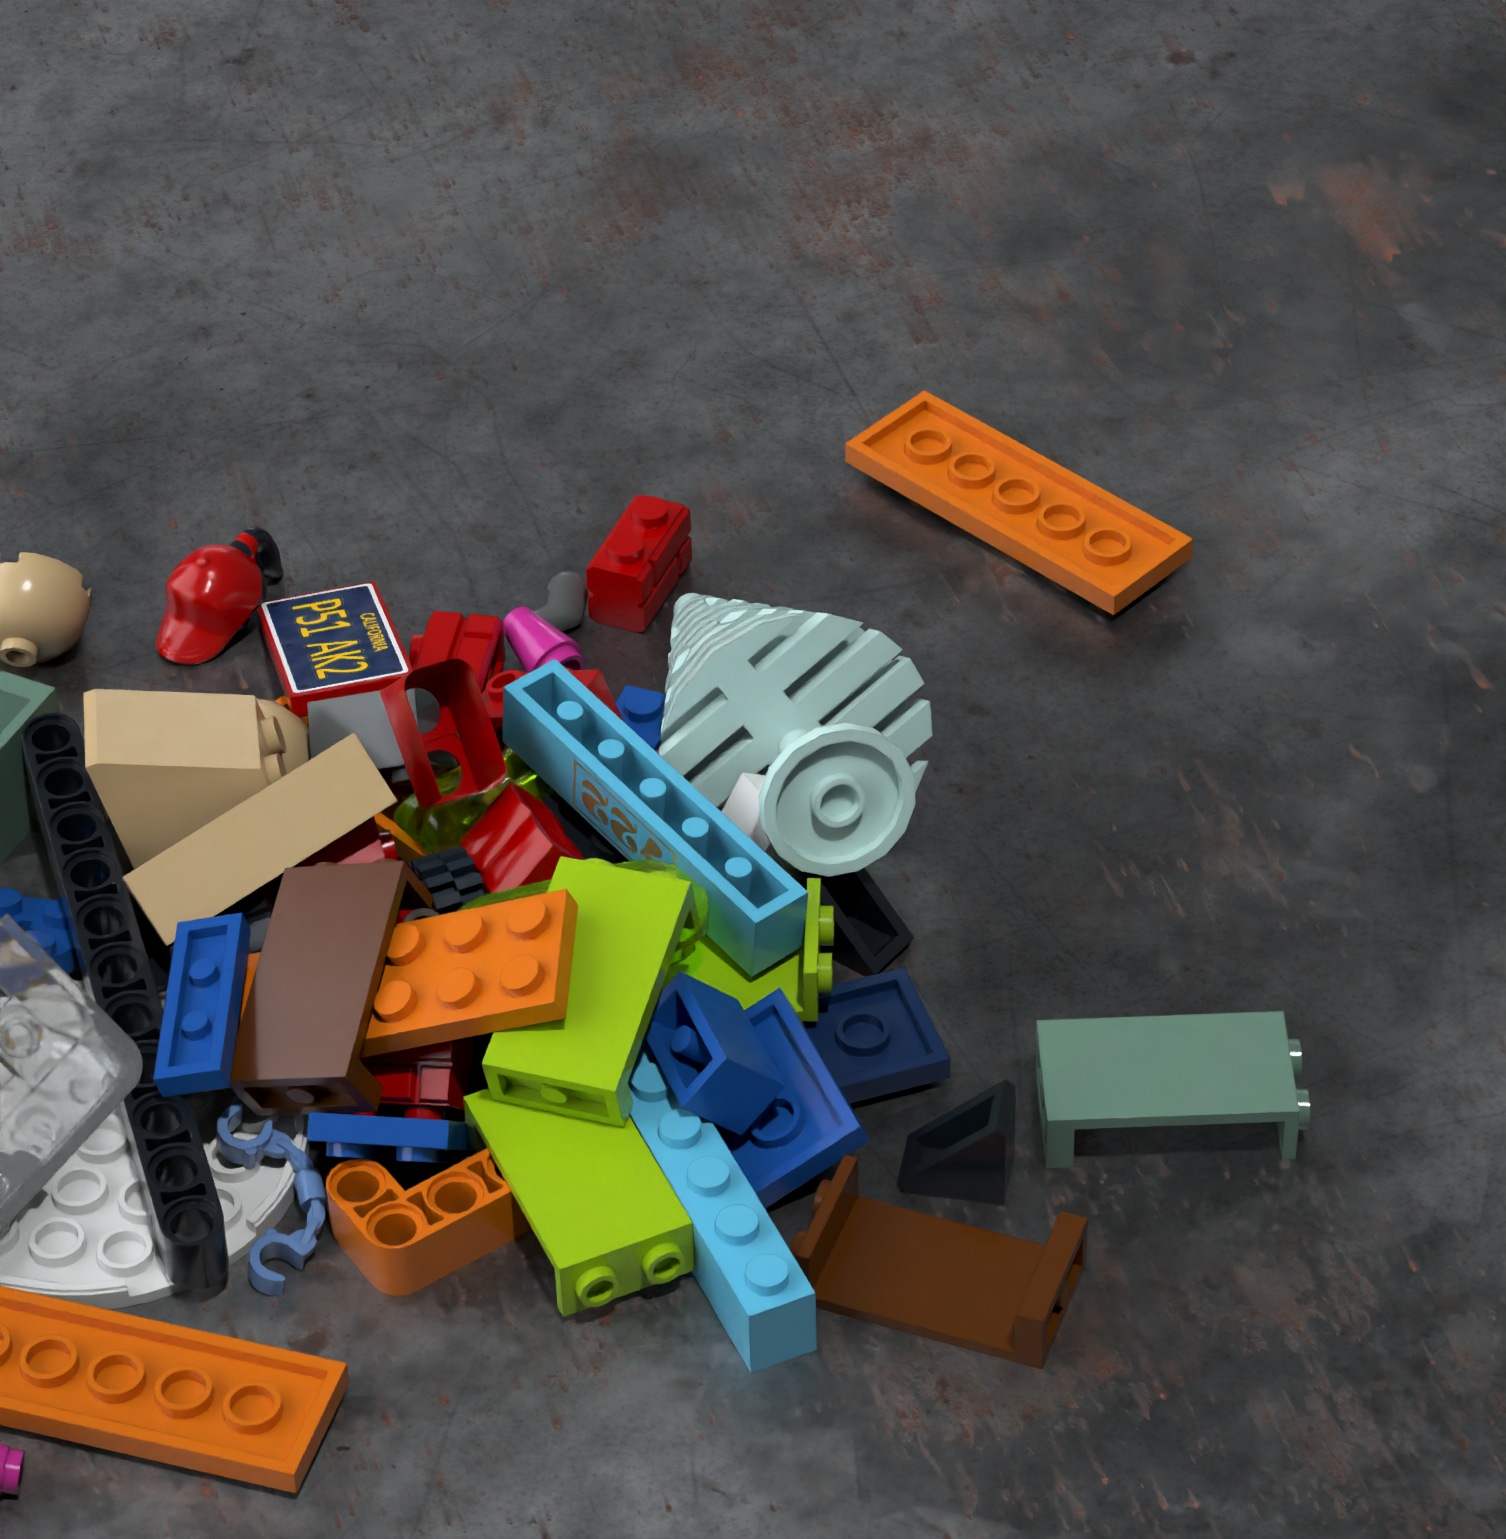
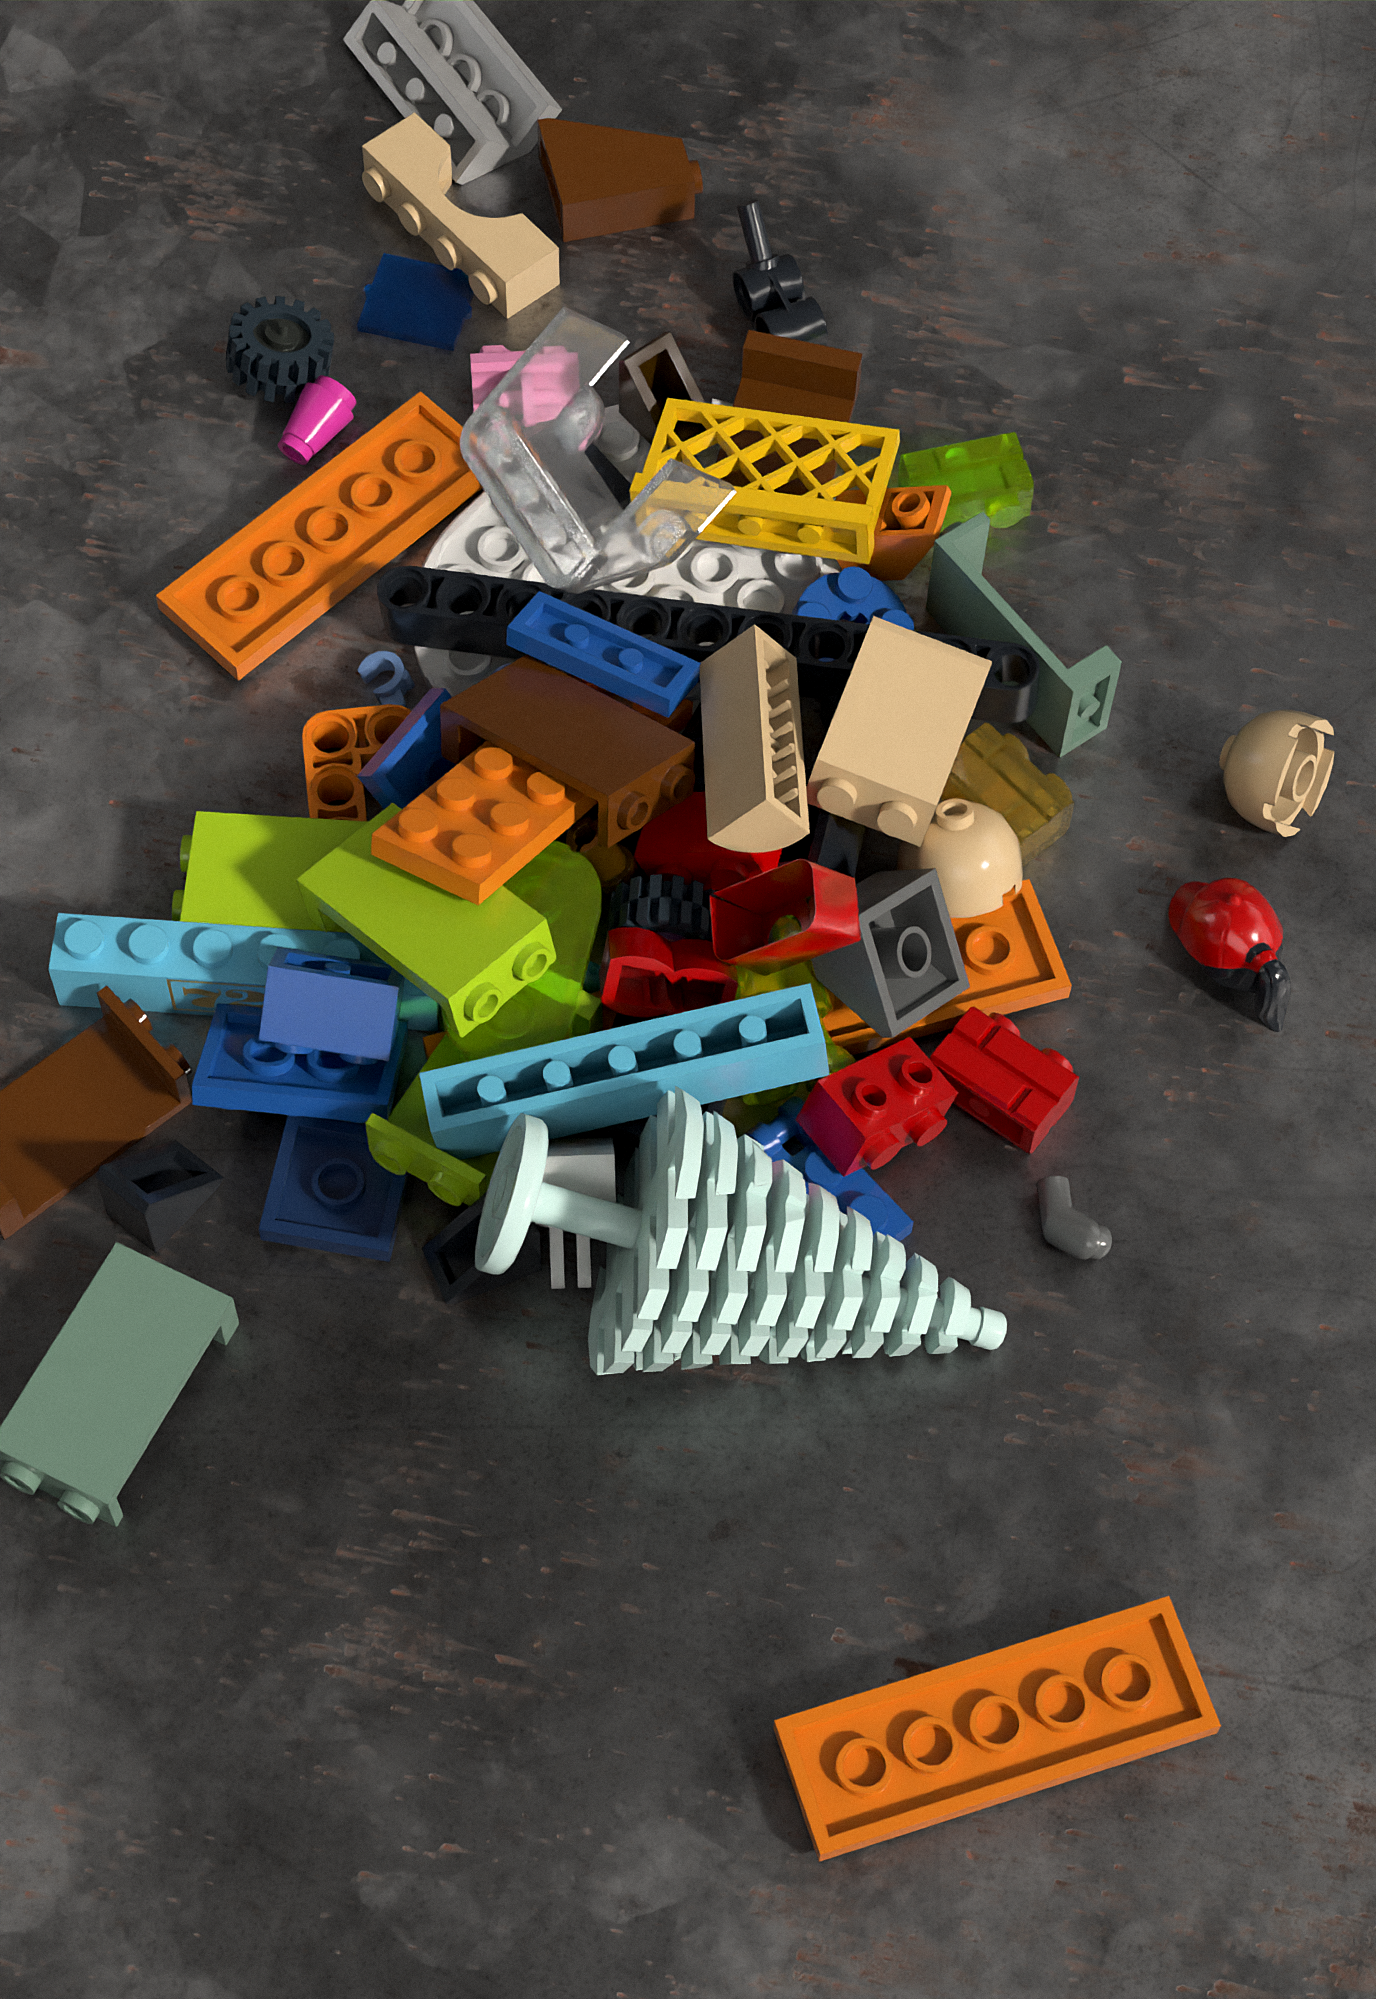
camera: 115 degrees right, 20 degrees up
tile [257,581,413,718] -> none
dark pink cone [503,606,586,672] -> none
red brick [586,494,692,633] -> none

